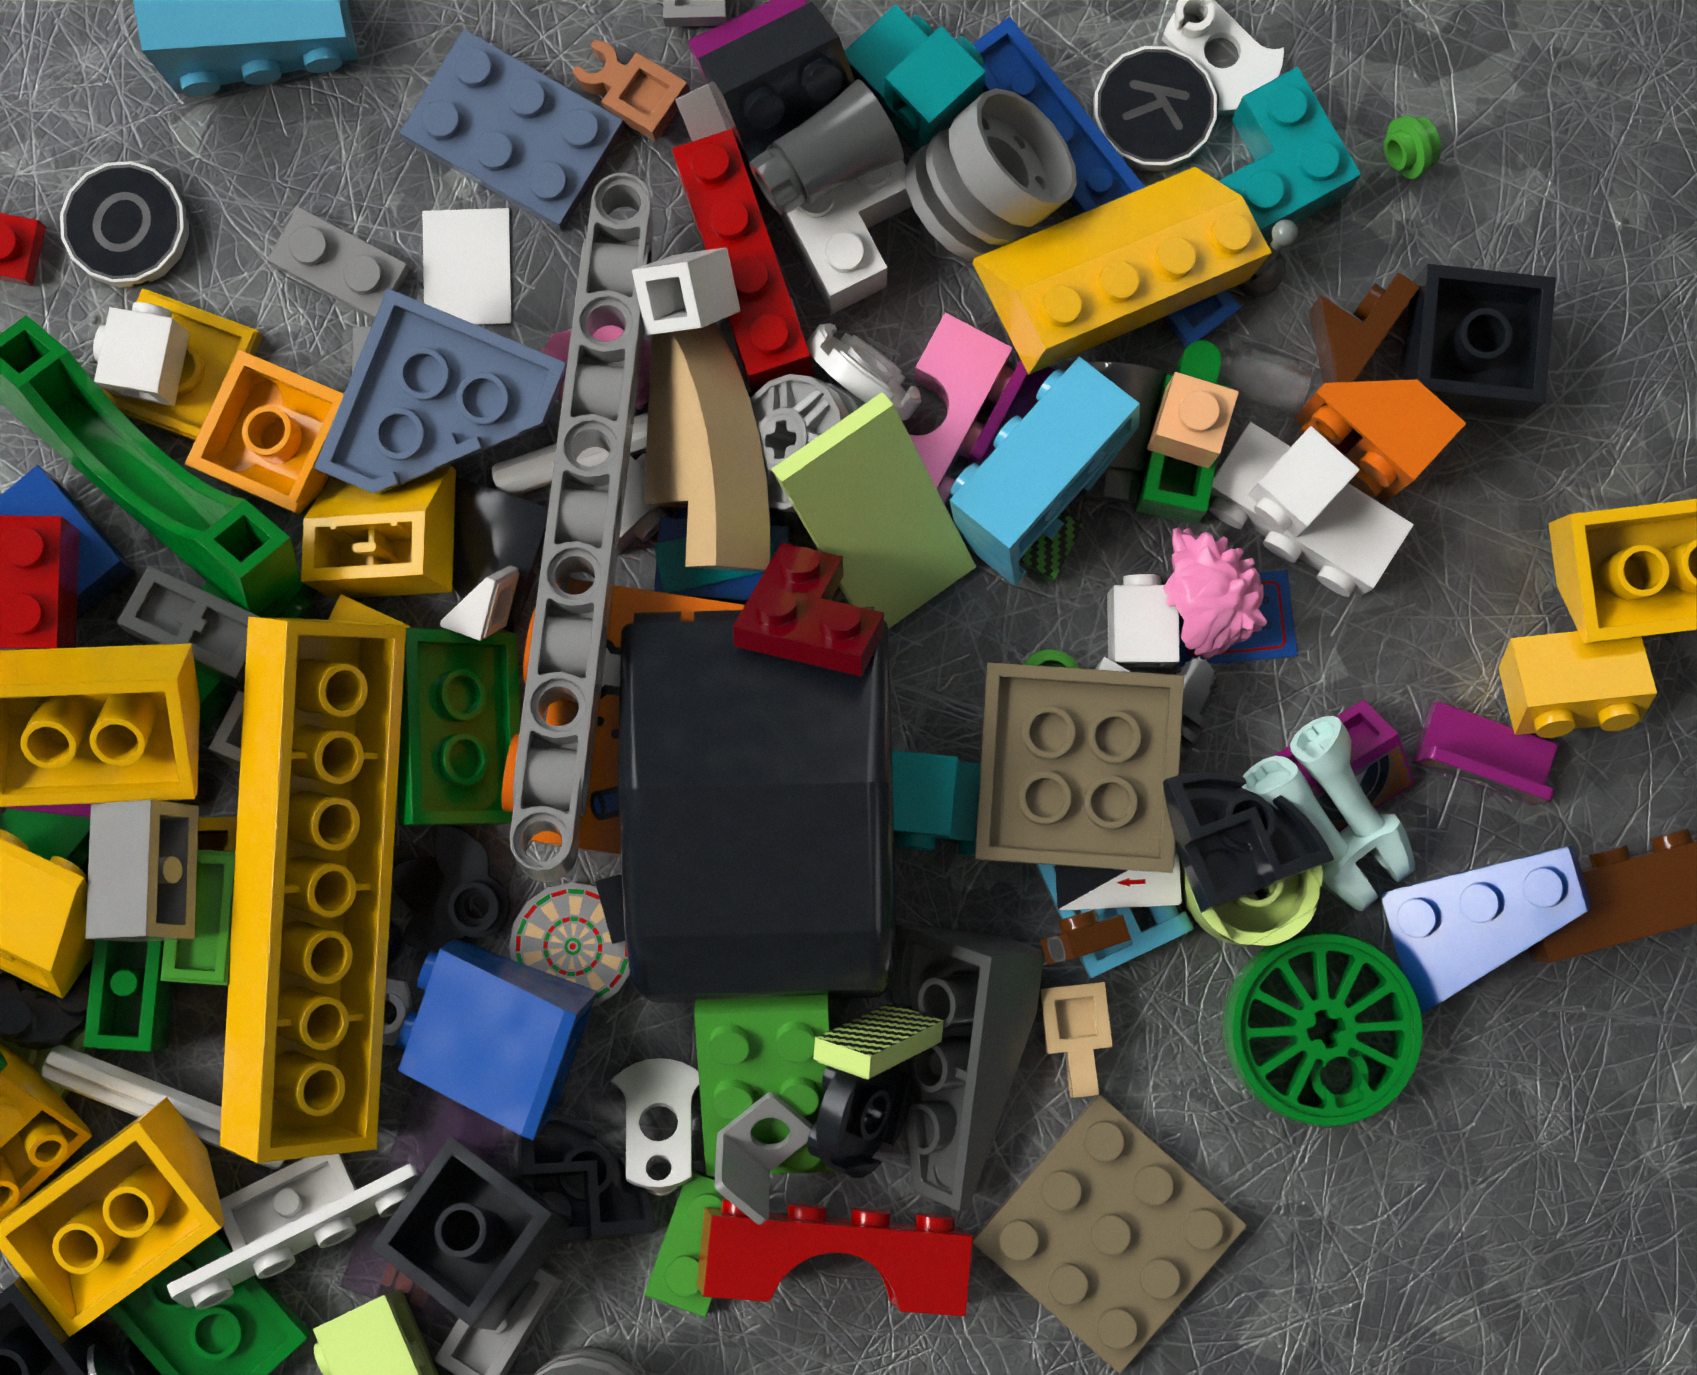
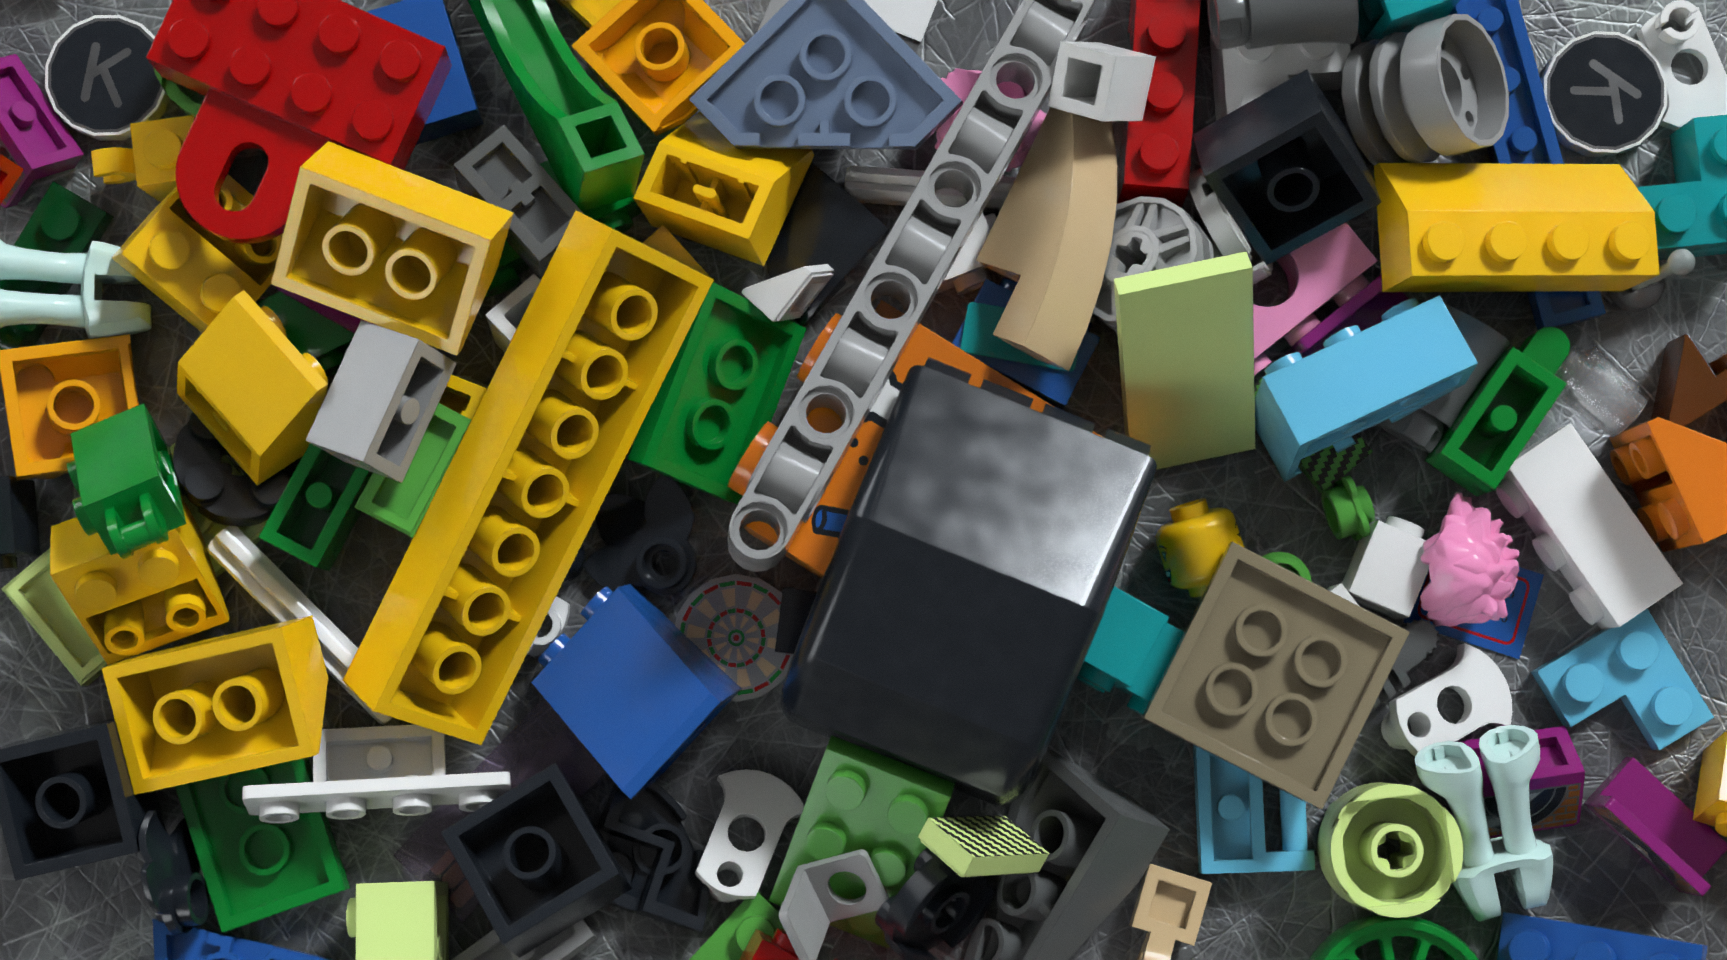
camera: 25 degrees right, 0 degrees up
dark red plate [733,543,884,676] -> none
reddish brown plate [1039,909,1131,965] -> none
white sticker [1055,854,1182,910] -> none
light nougat brick [1147,372,1239,469] -> none
black brick [1163,772,1334,913] -> none
white brick [1248,426,1360,537] -> none
none -> yellow head [1155,498,1245,597]
none -> black brick [1193,69,1382,265]
none -> bright green plate [1321,475,1375,541]
none -> white piece [1381,643,1512,756]
none -> medium azure plate [1531,609,1714,750]

